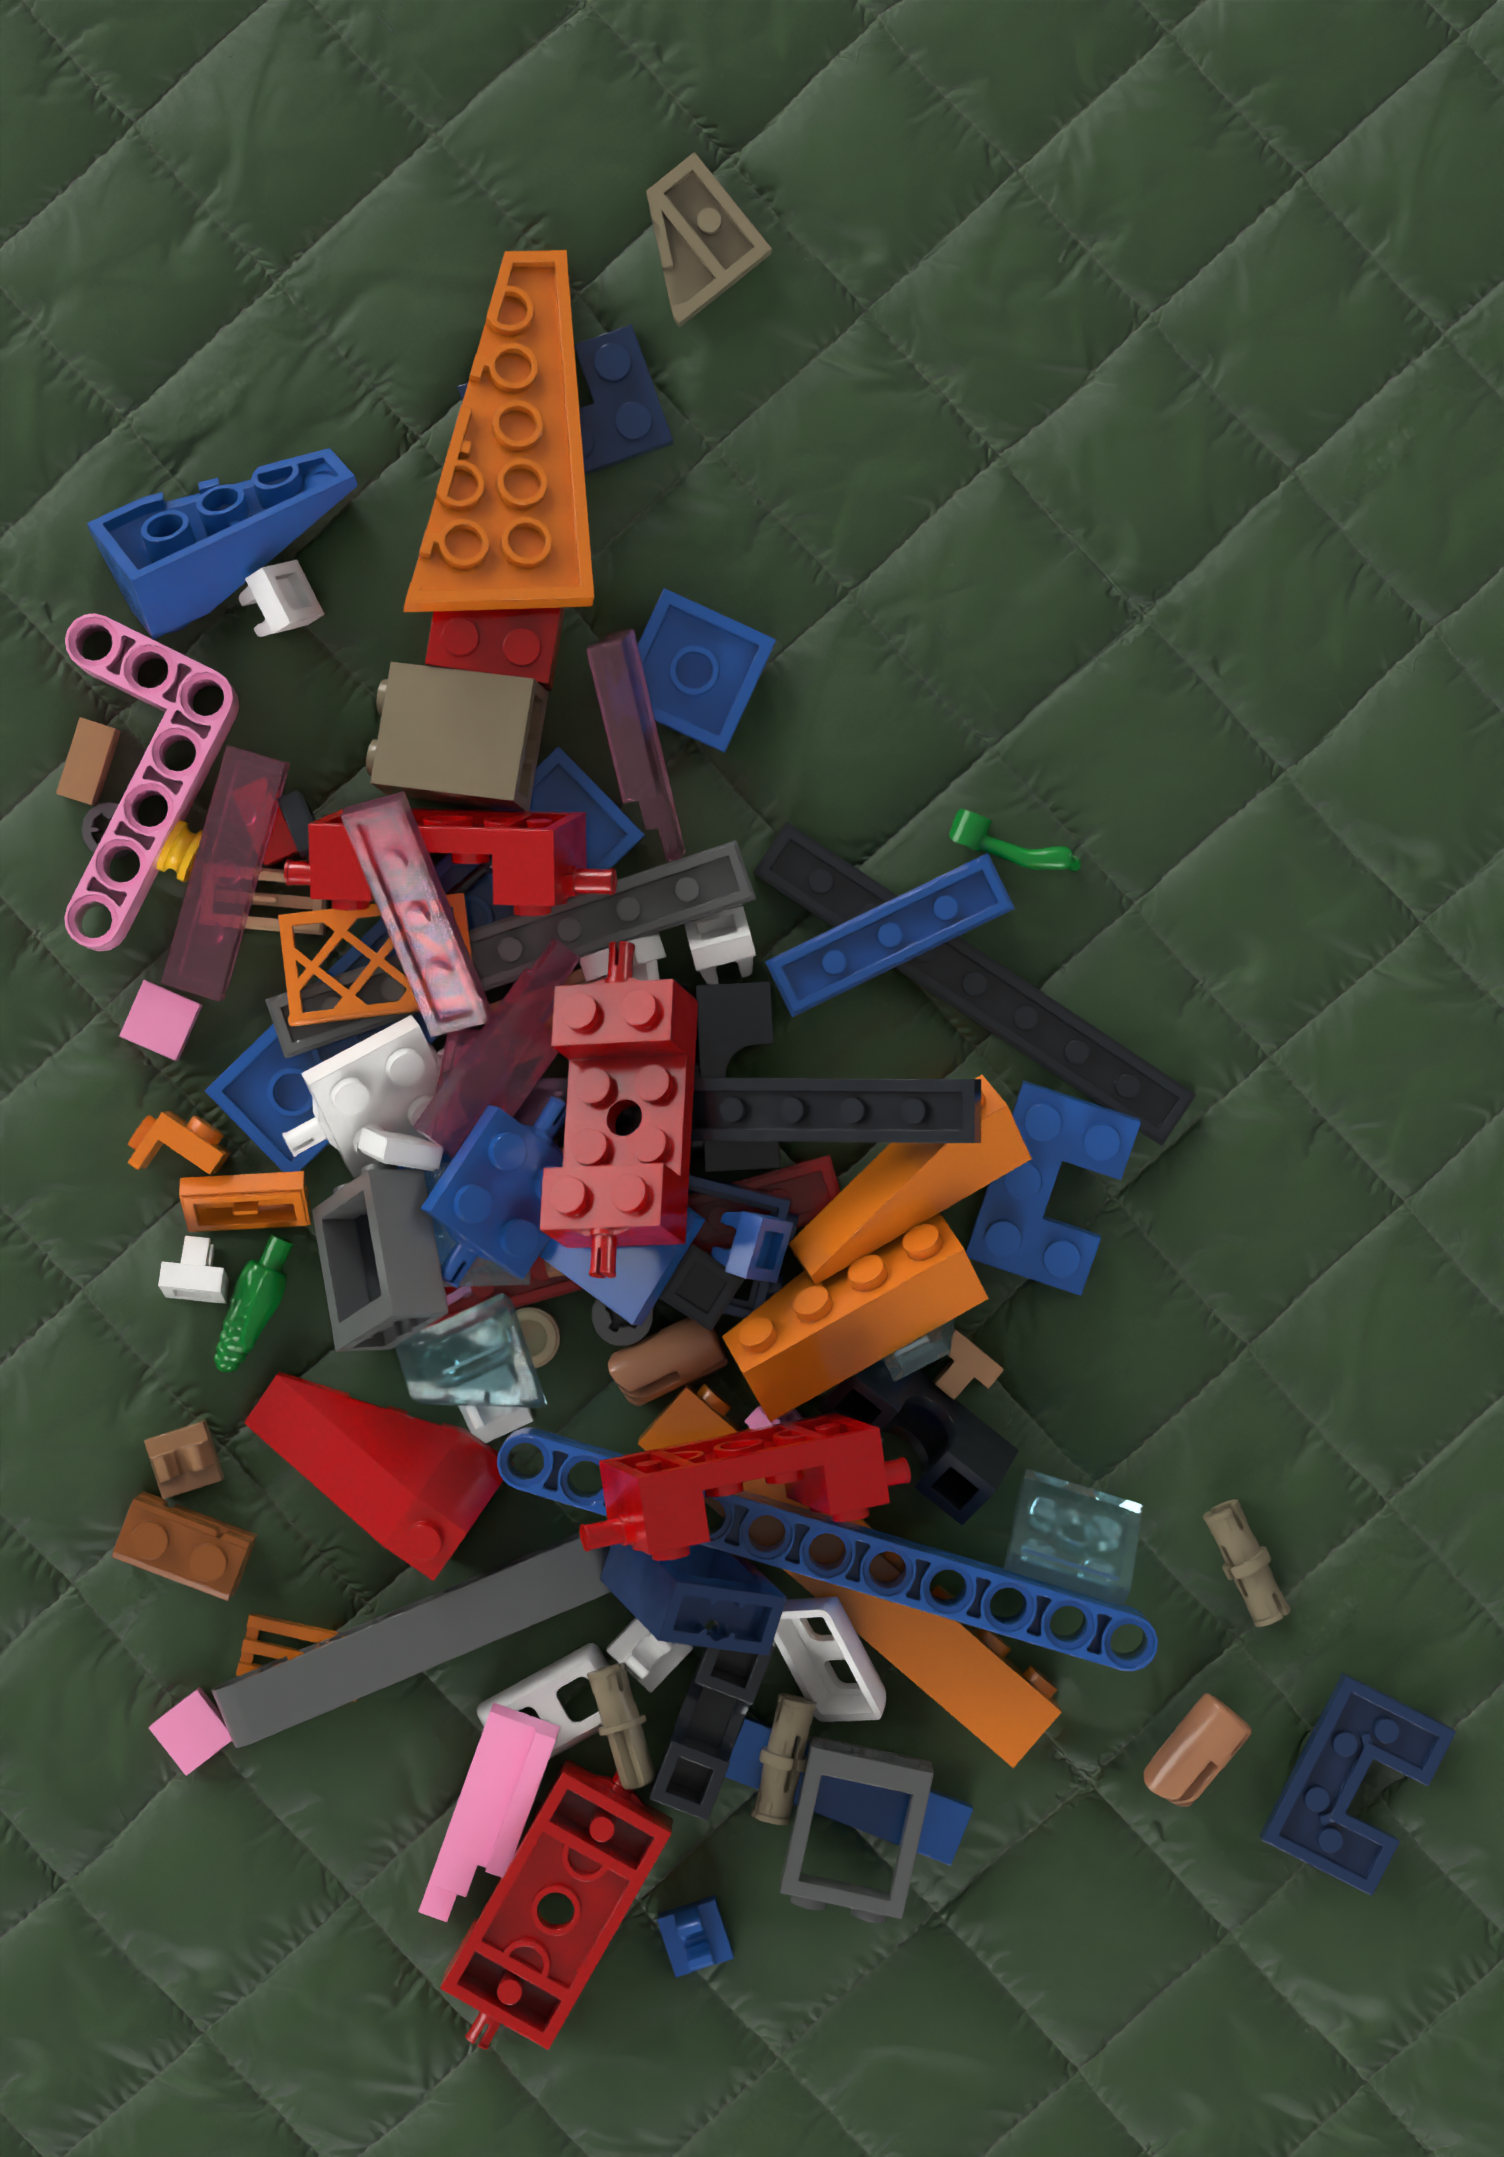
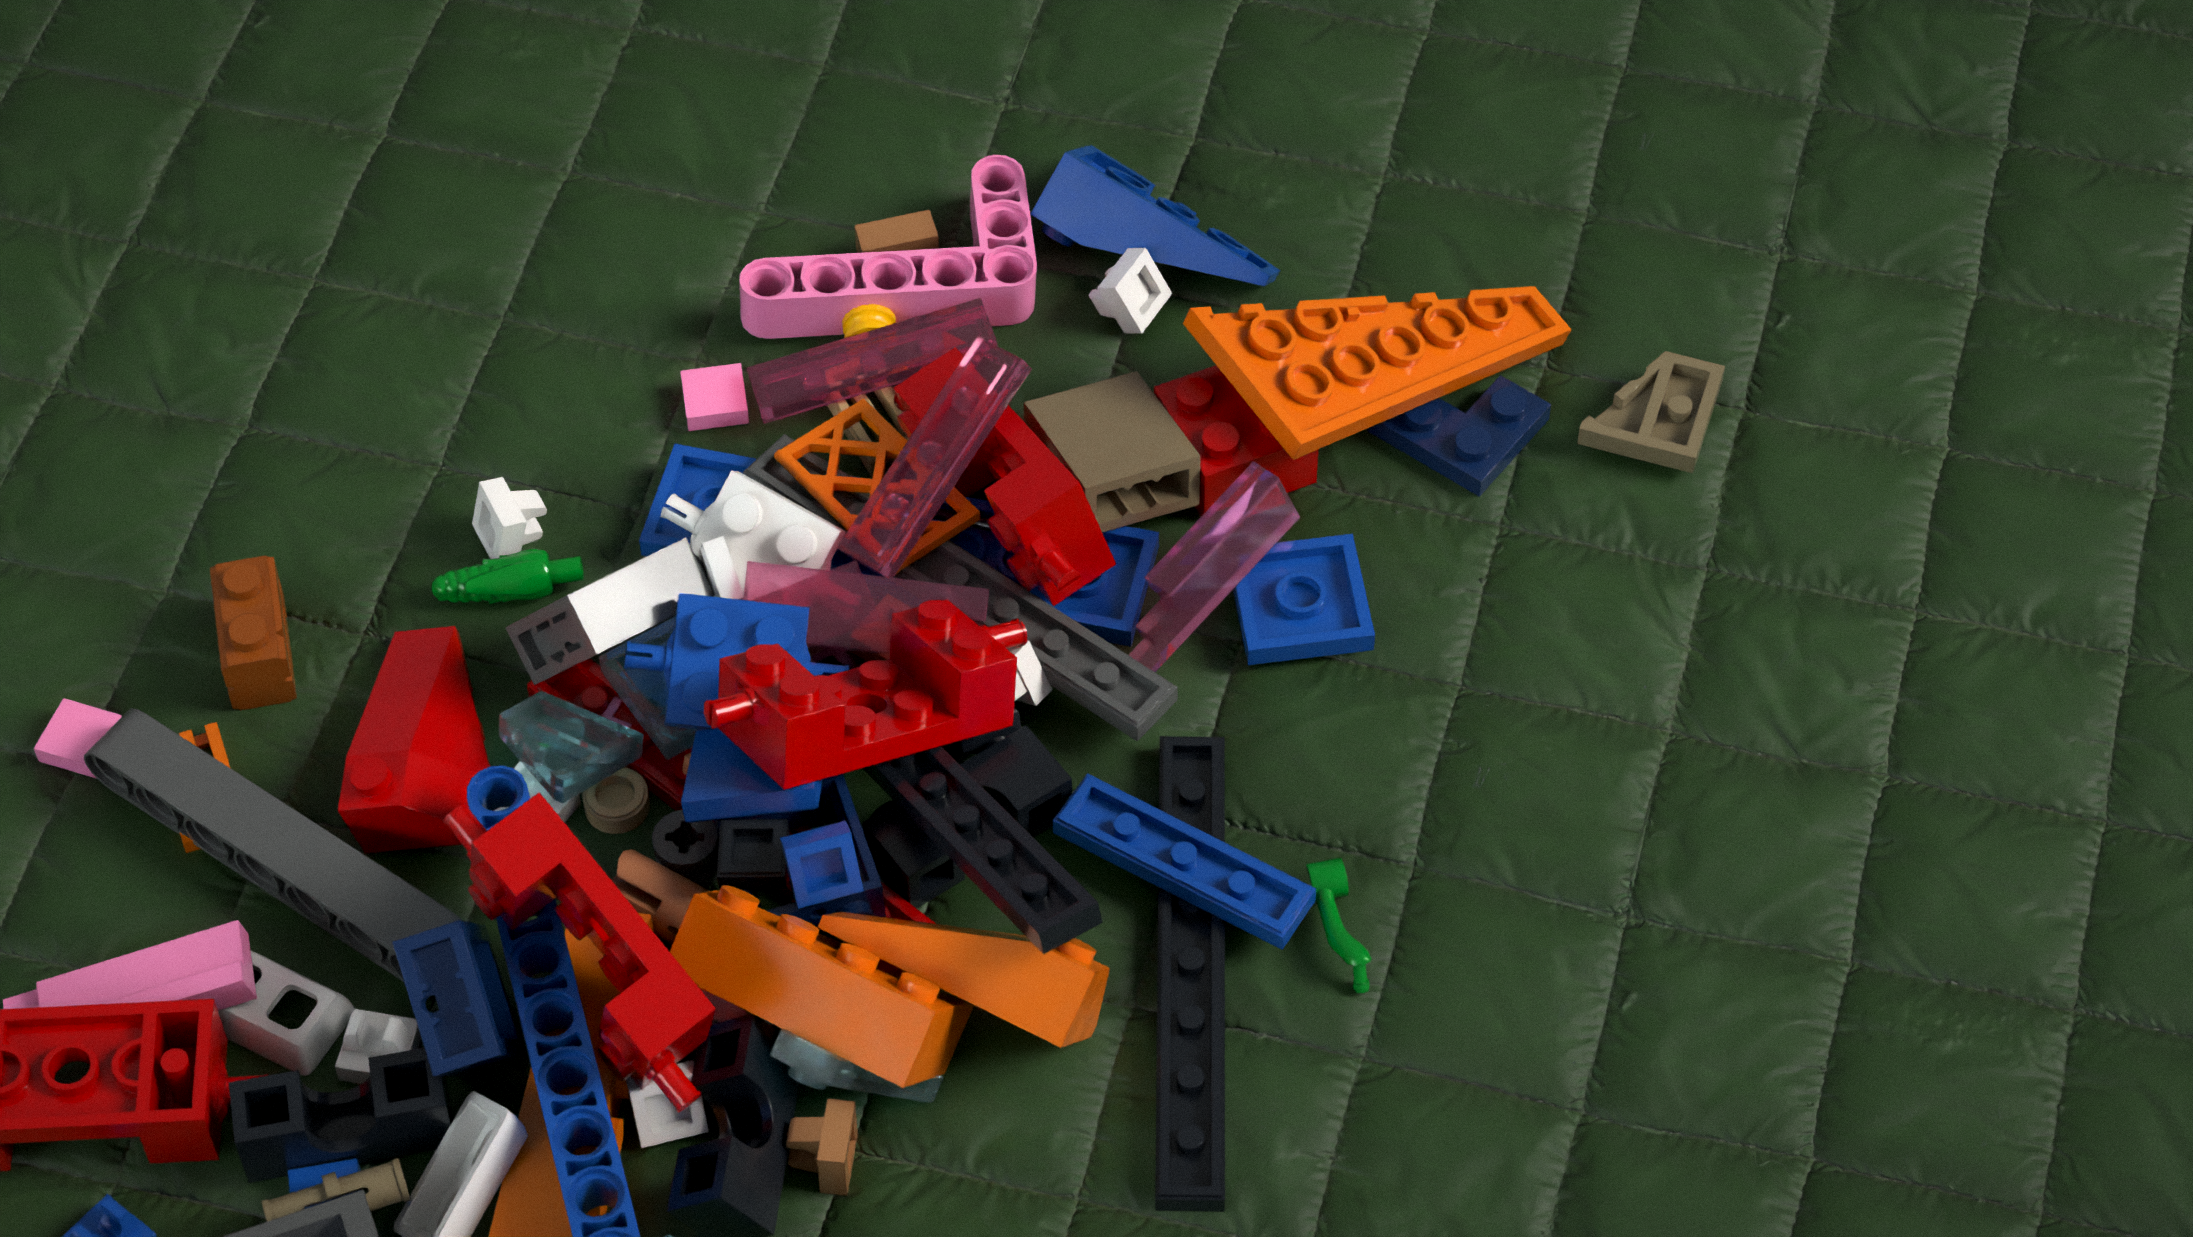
camera: 55 degrees right, 35 degrees down
orange bracket [128,1111,231,1175] -> none
medium nougat tile [144,1420,224,1499] -> none
orange tile [179,1171,311,1232] -> none
dark tan axle [587,1662,656,1790] -> none
white tile [684,906,756,985] -> none
blue plate [965,1080,1141,1296] -> none

